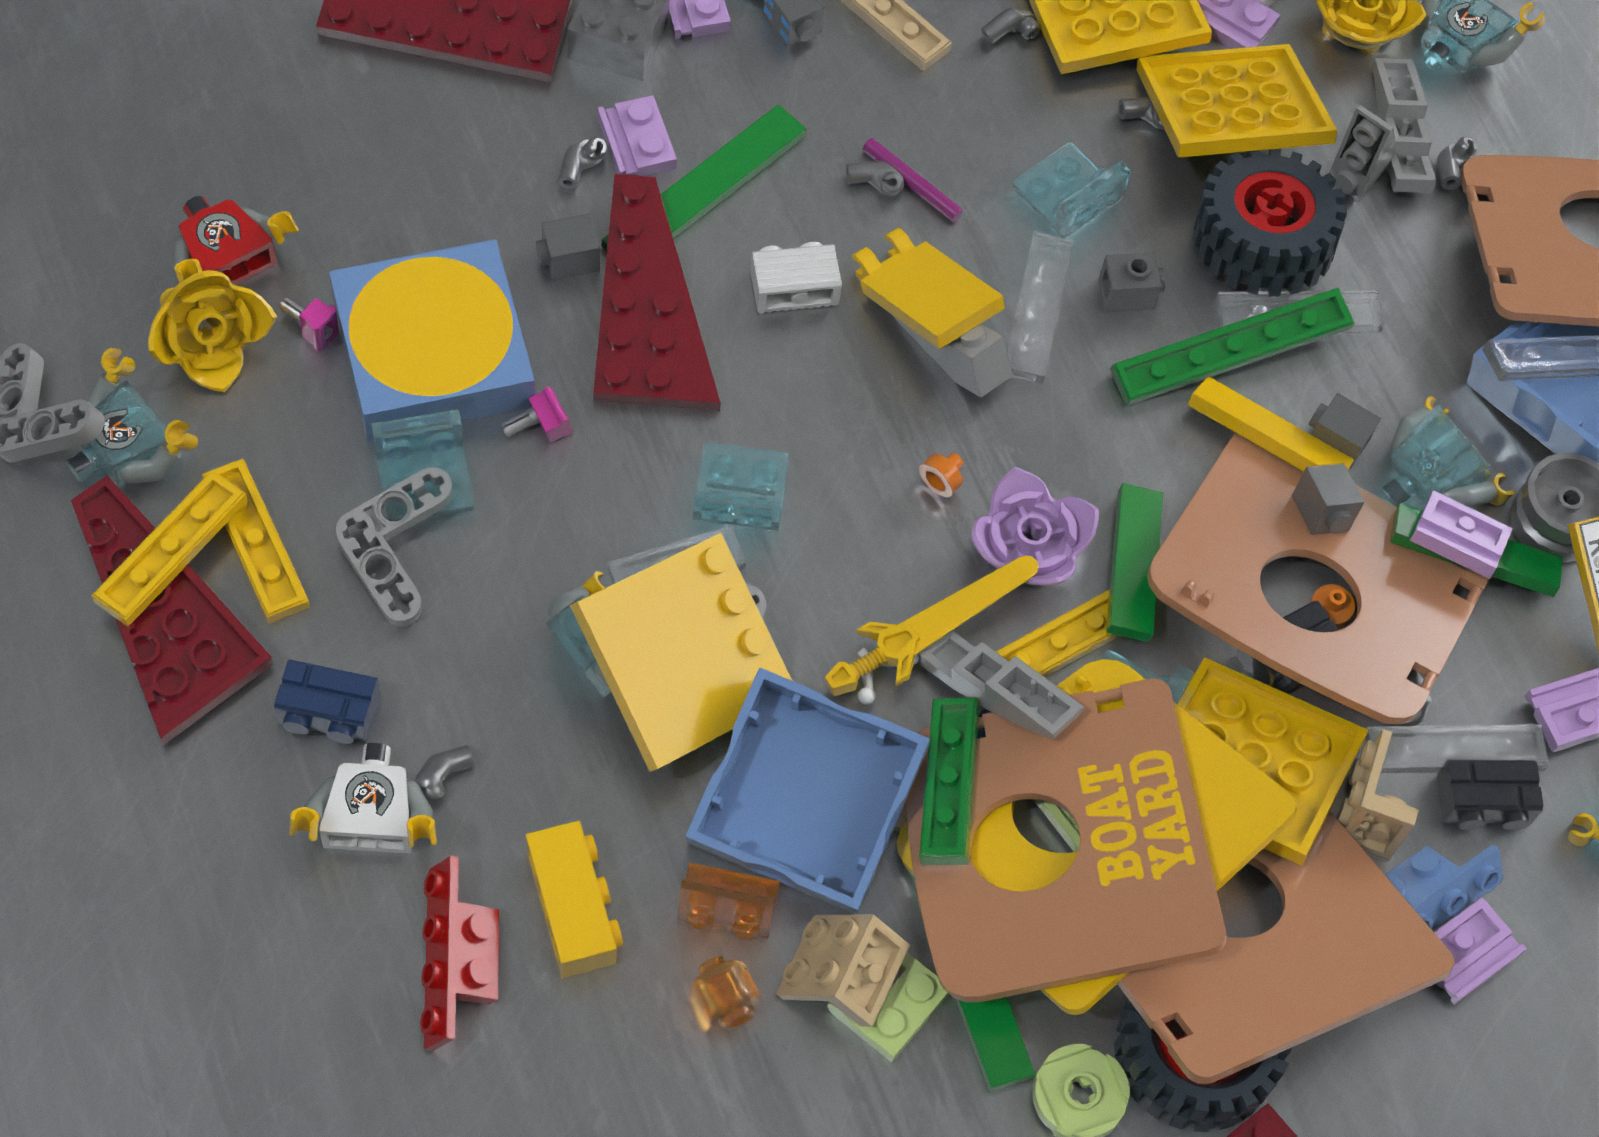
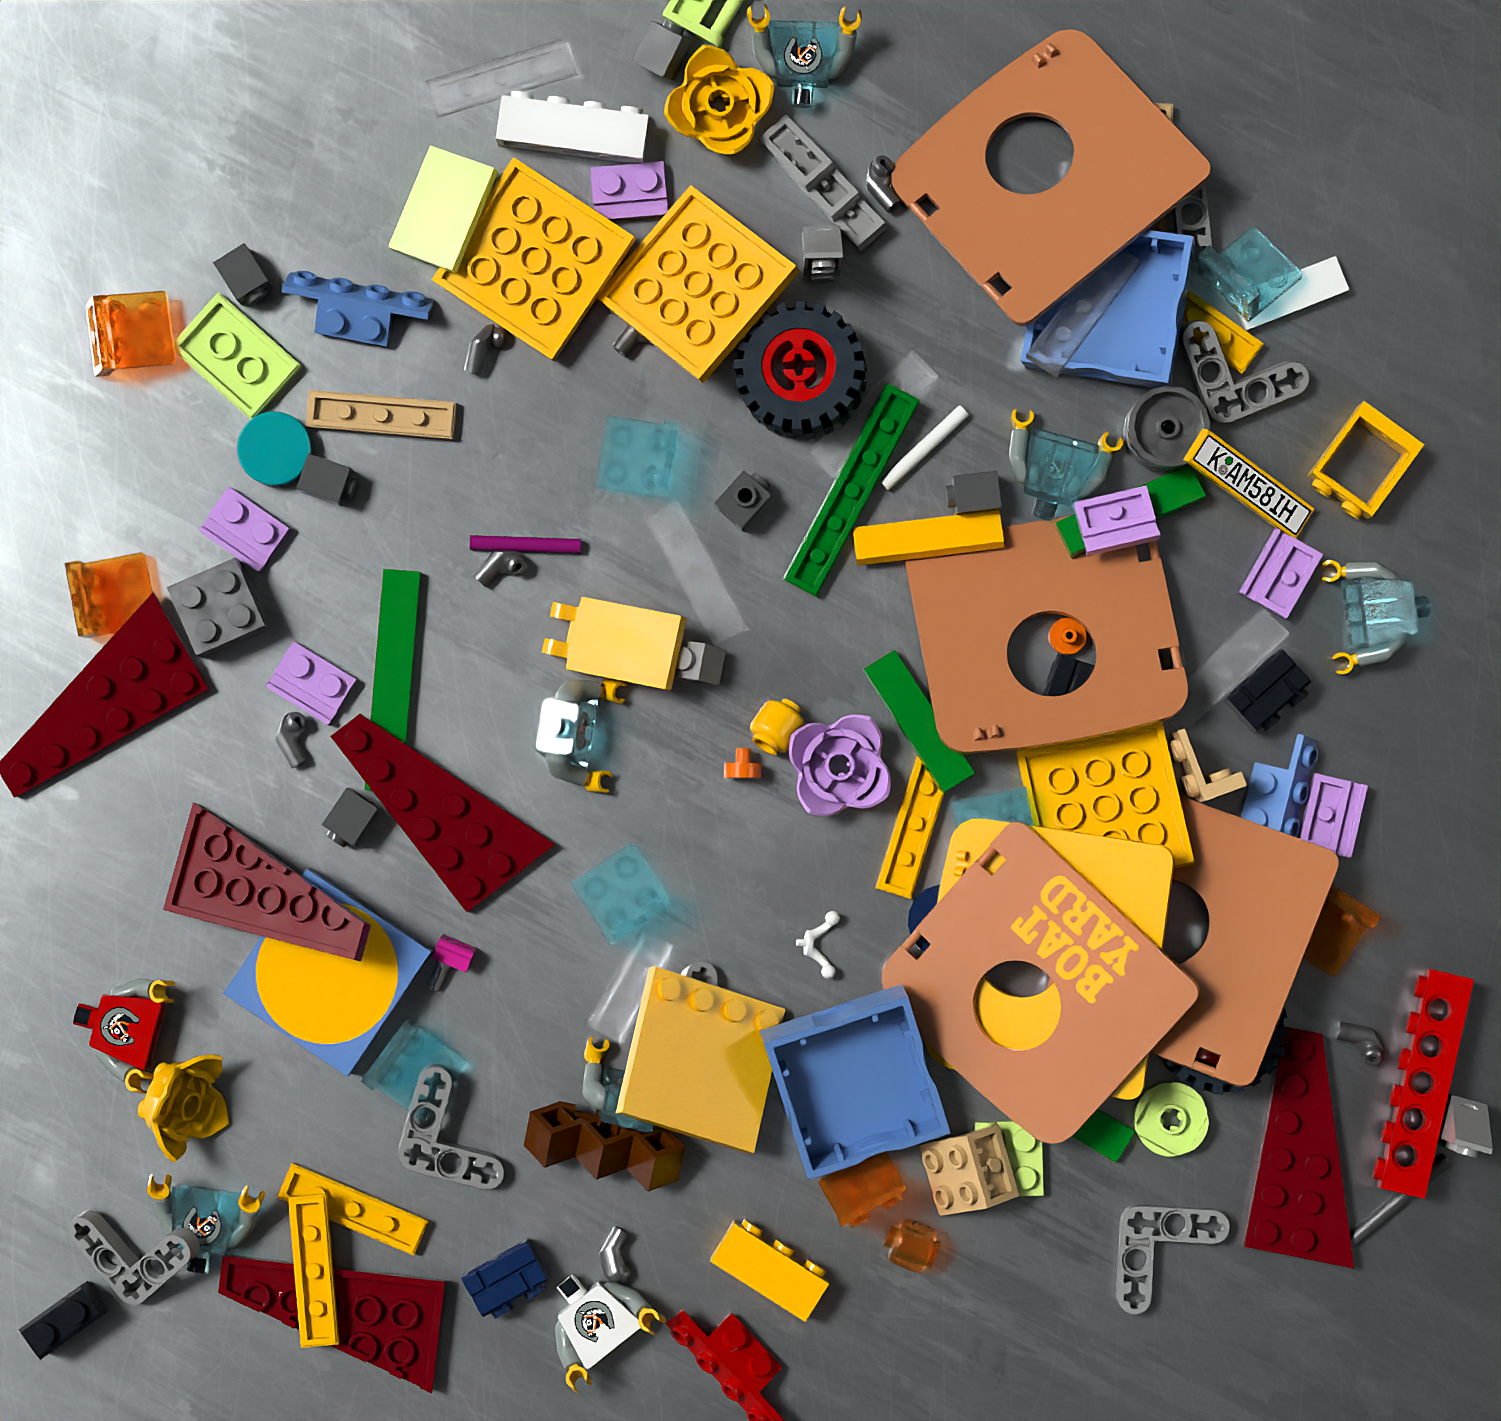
camera: 35 degrees left, 25 degrees up
dark pink piece [279,298,339,352] -> none
white brick [750,242,842,314] -> none
yellow sword [825,555,1039,696] -> none
light grey slope [919,630,1084,740] -> none
green tile [919,697,980,865] -> none
dark grey brick [1292,463,1365,534] -> none
none -> dark red wing [163,802,371,962]
none -> reddish brown brick [524,1101,685,1192]
none -> torso [536,678,627,793]
none -> yellow head [750,699,805,755]
none -> white bar [879,405,969,491]
none -> clear orange bracket [1304,885,1381,977]

